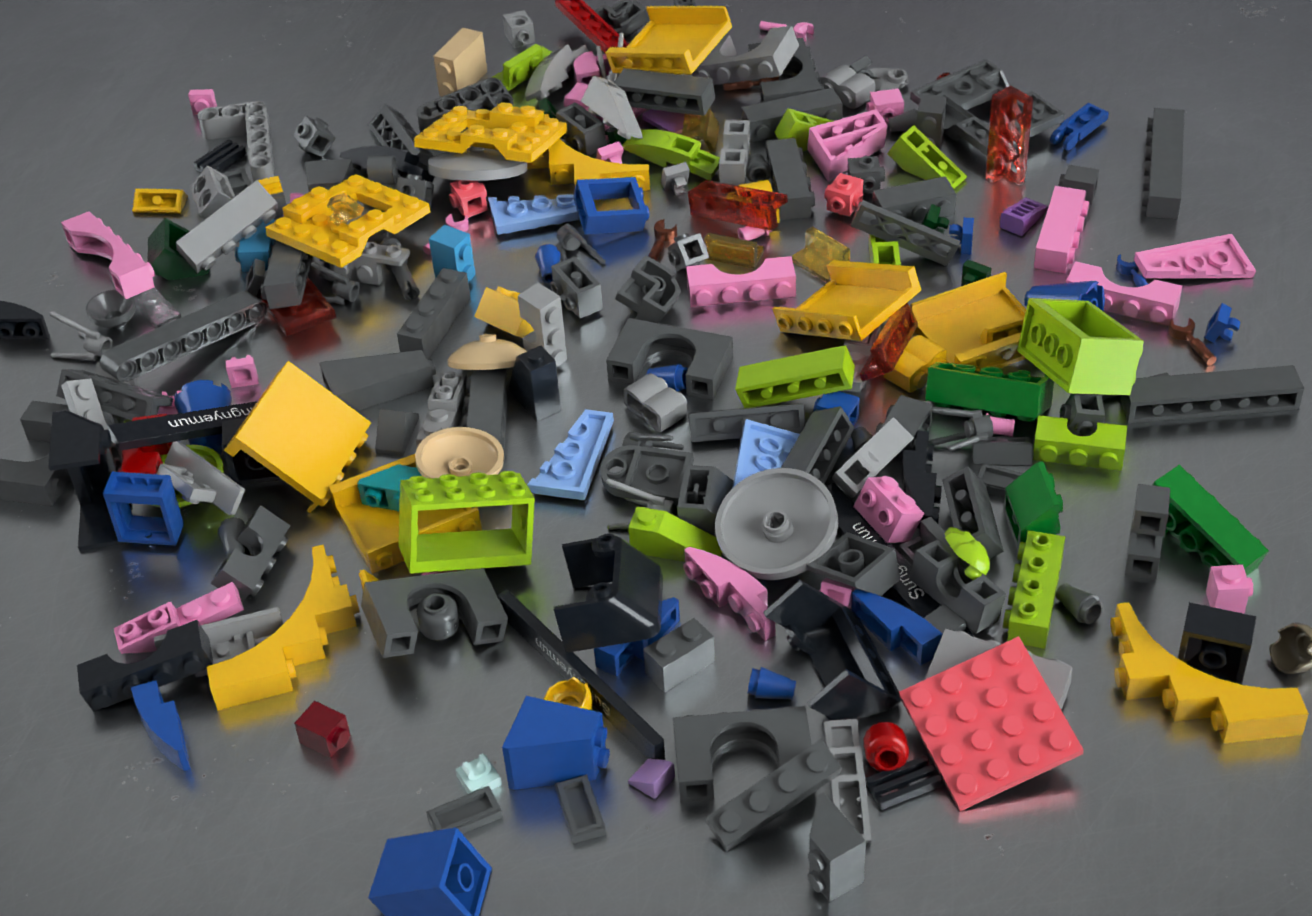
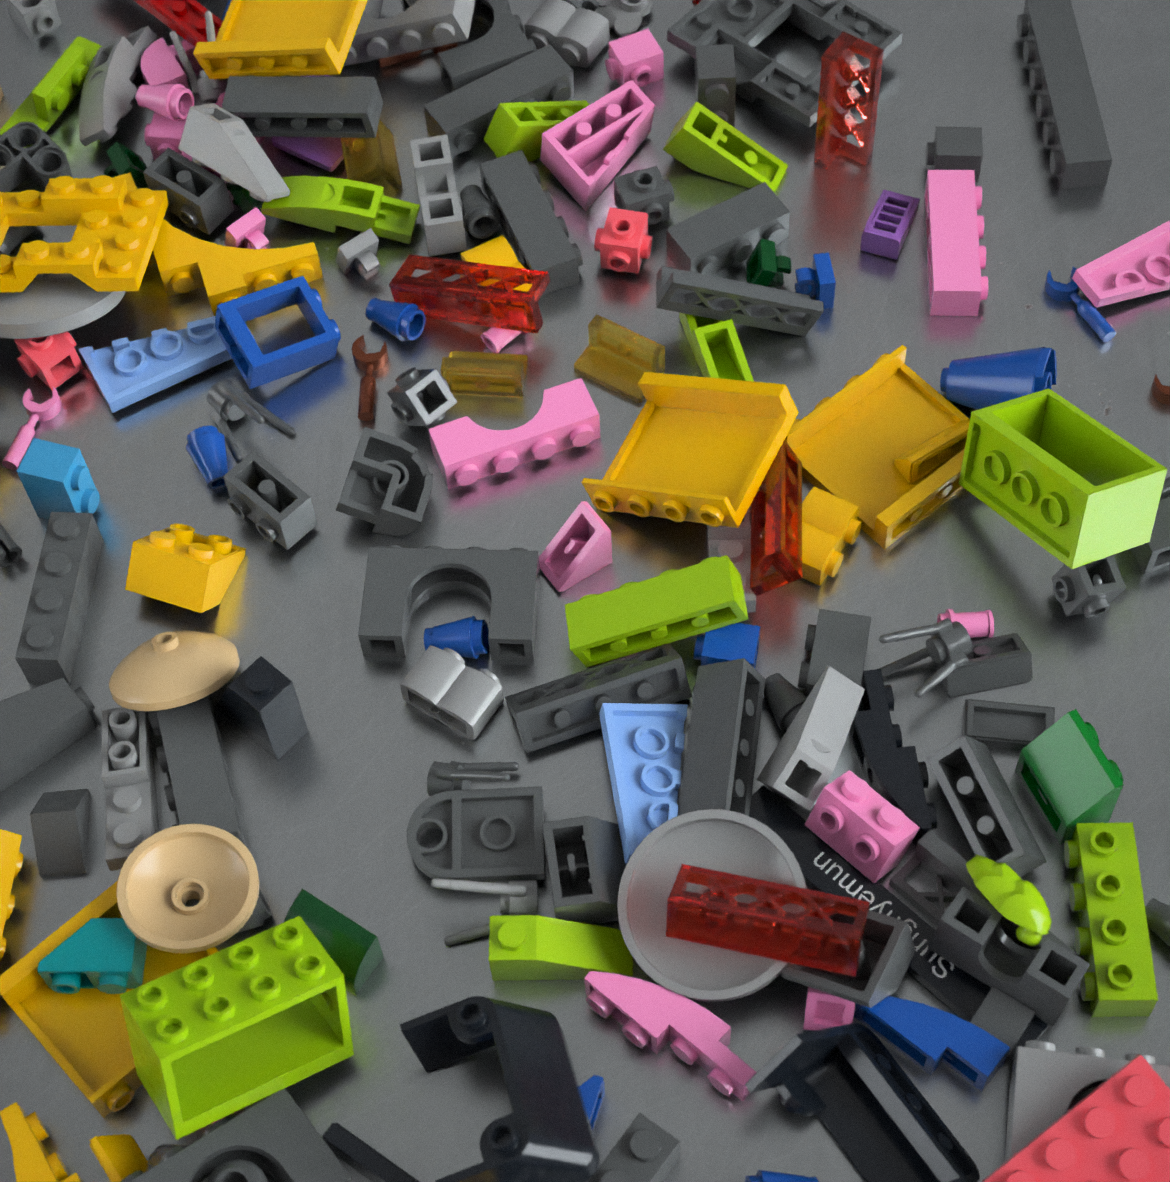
camera: 15 degrees left, 15 degrees up
light grey arch [517,282,567,367] -> none
light blue wing [527,409,614,500] -> none
dark grey cone [888,108,918,132] -> none
green wedge [925,362,1054,421] -> none
dark green tile [961,260,992,286] -> none
lime arch [1033,415,1127,471] -> none
blue hinge [1049,103,1109,151] -> none
bright pink arch [1066,261,1182,326] -> none
none -> bright pink cone [136,84,194,121]
none -> dark green brick [283,889,384,994]
none -> blue cone [366,298,426,341]
none -> bright pink slope [539,501,613,592]
none -> clear red fence [666,864,870,976]

